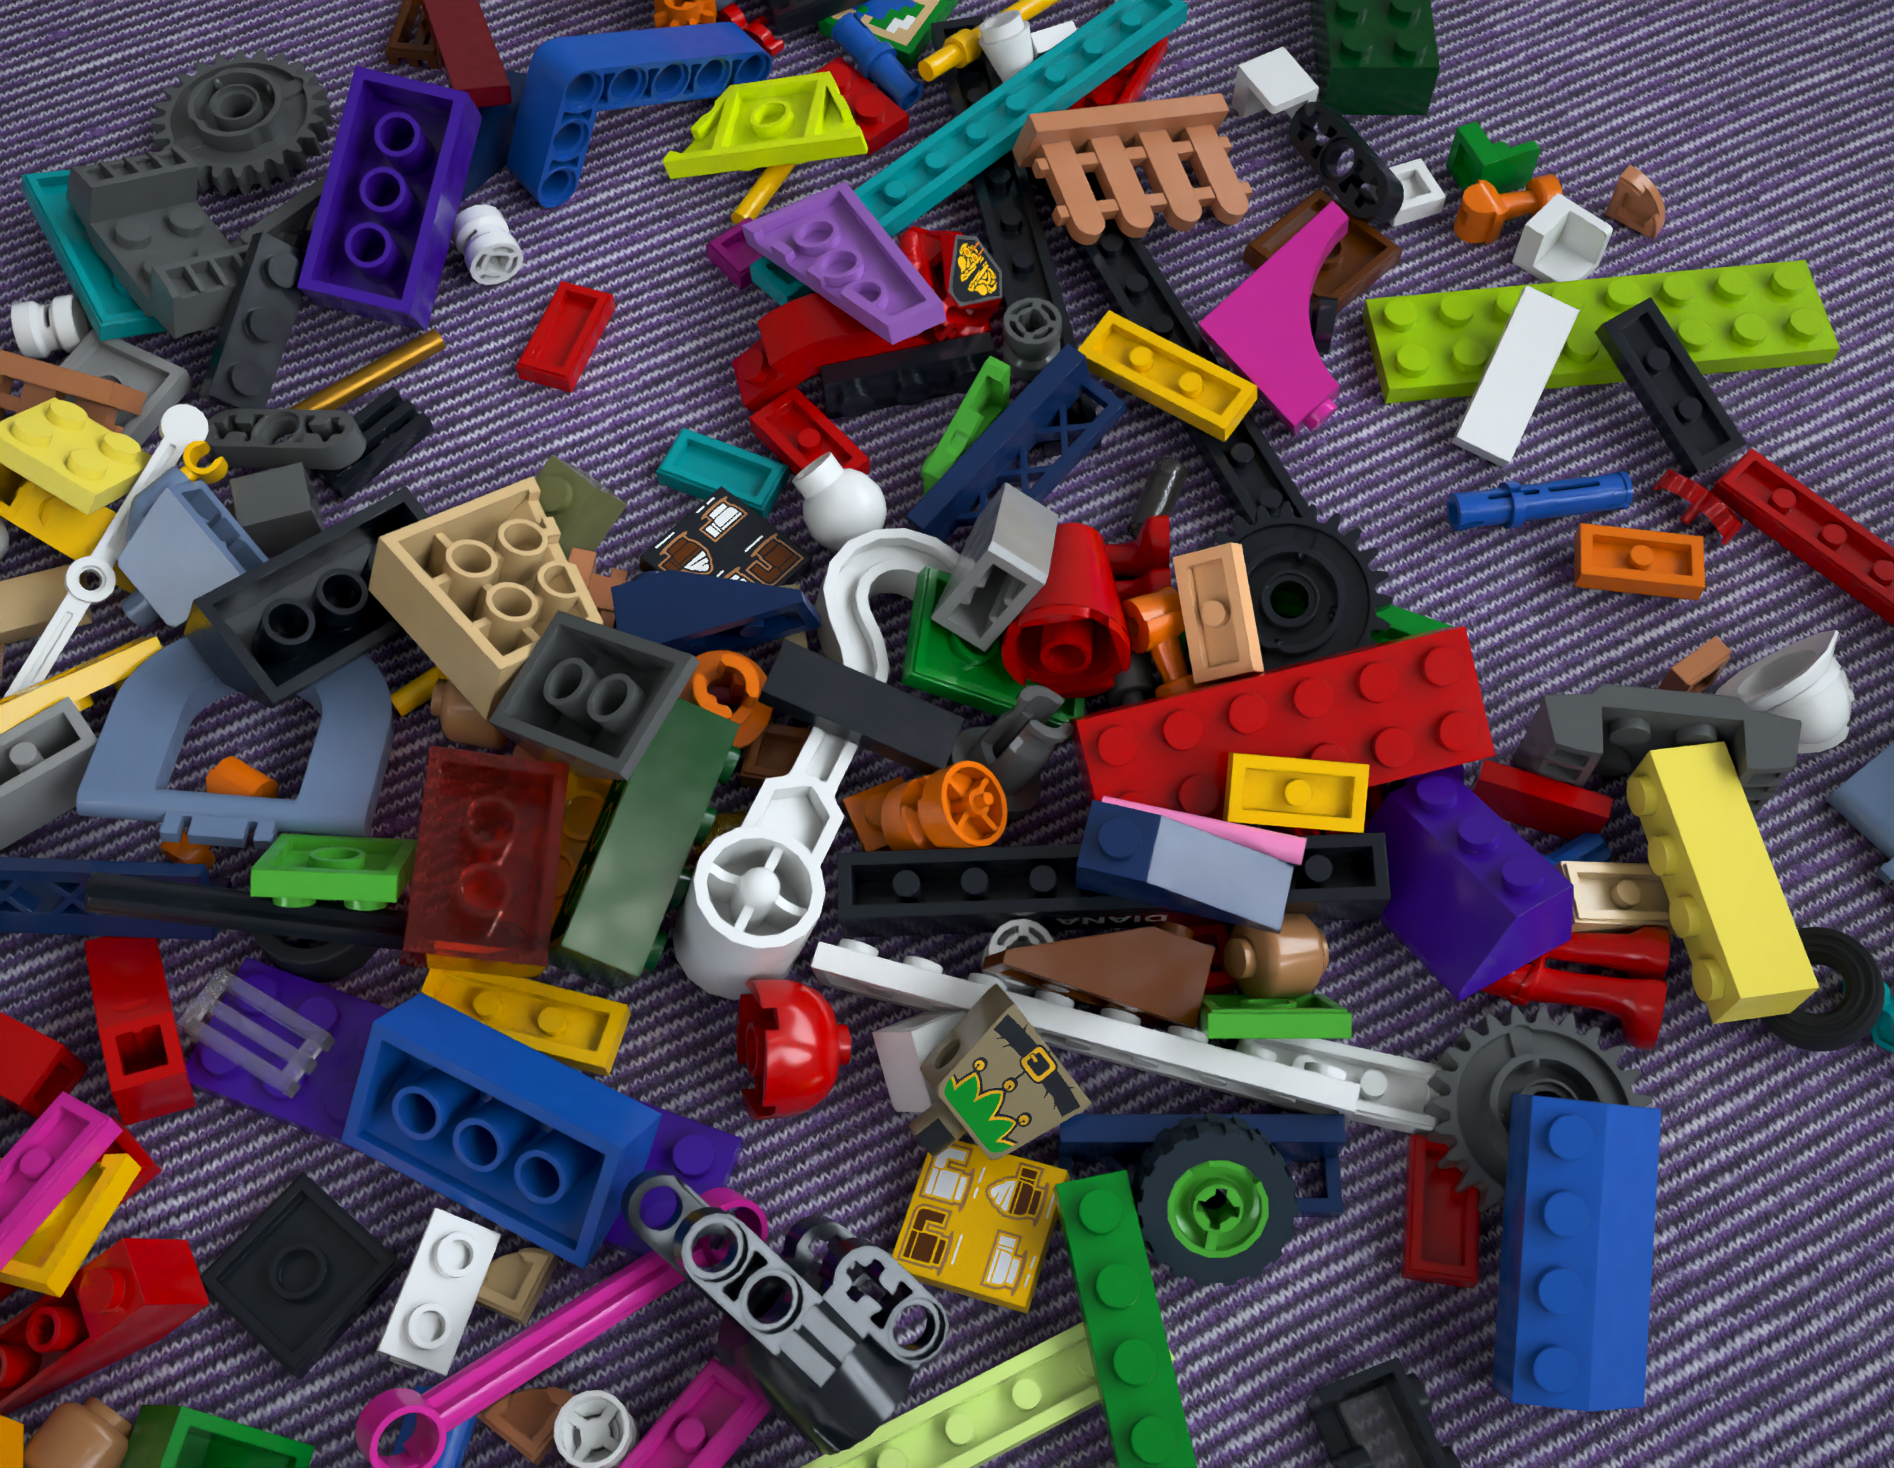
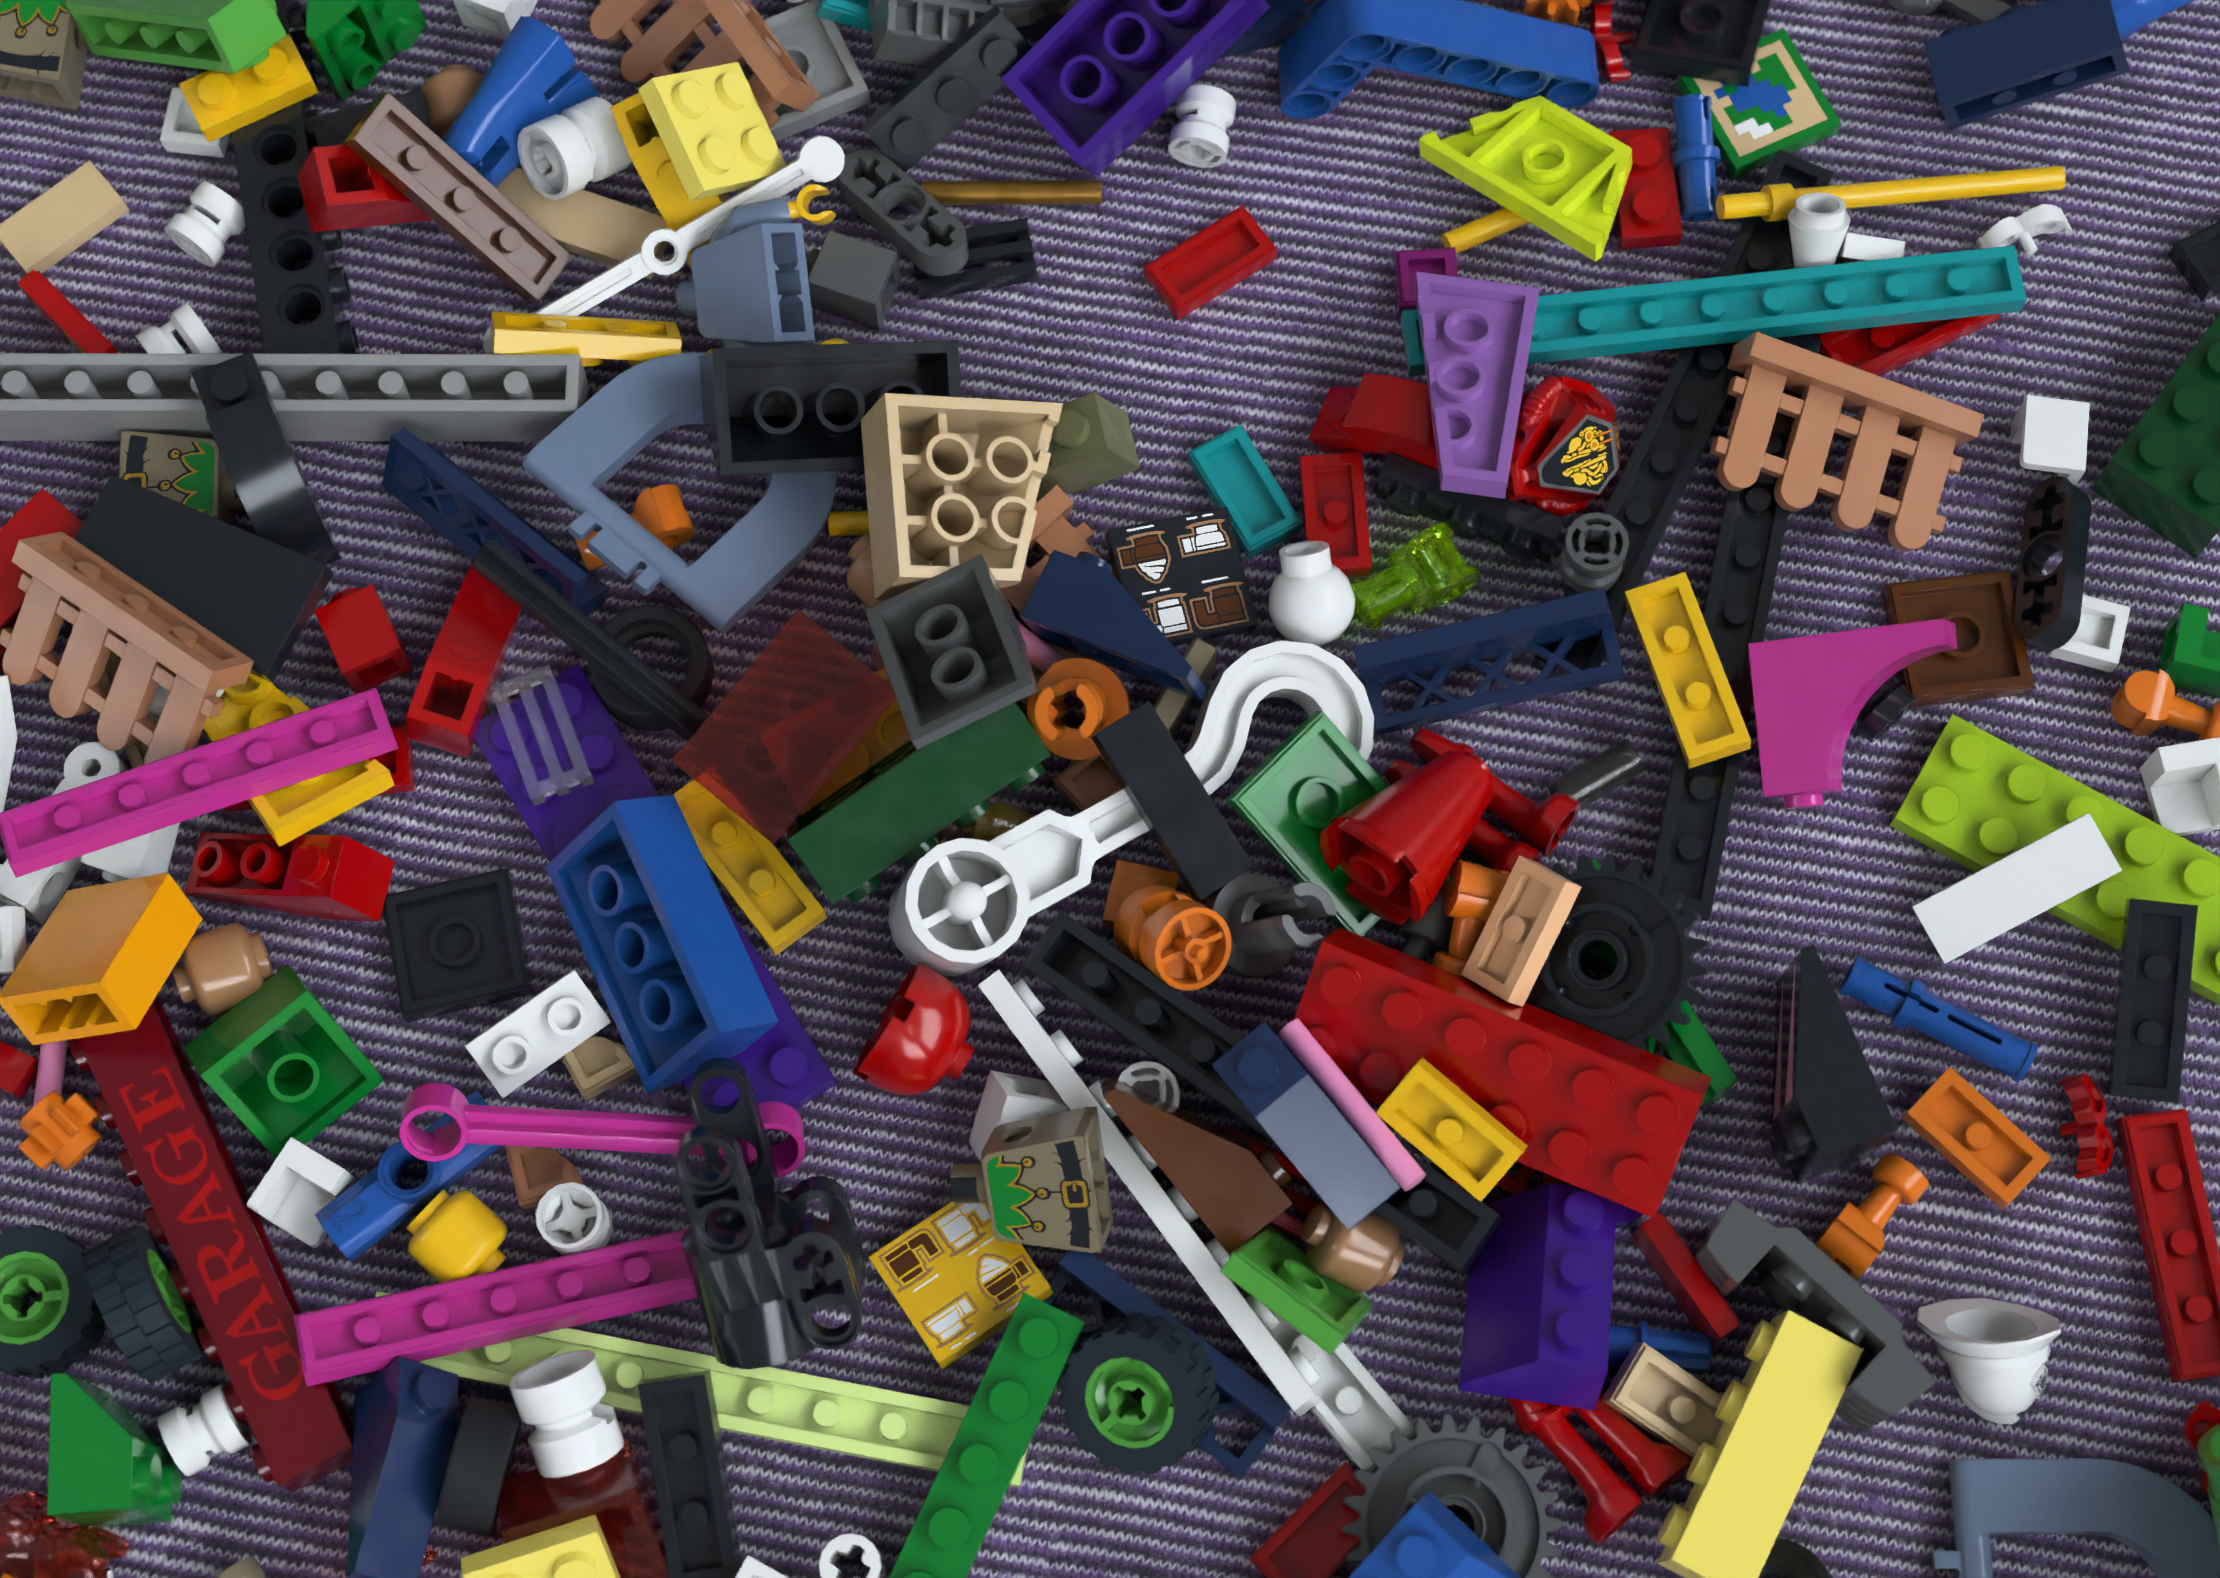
camera: 40 degrees right, 10 degrees up
bright green plate [250,833,418,911] -> none
bright green wing [920,355,1011,495] -> none
light grey slope [931,482,1059,652] -> none
nougat tile [1658,636,1732,693] -> none
none -> clear neon green connector [1349,522,1481,632]
none -> black slope [1769,944,1898,1184]
none -> orange leg [1815,1153,1929,1281]

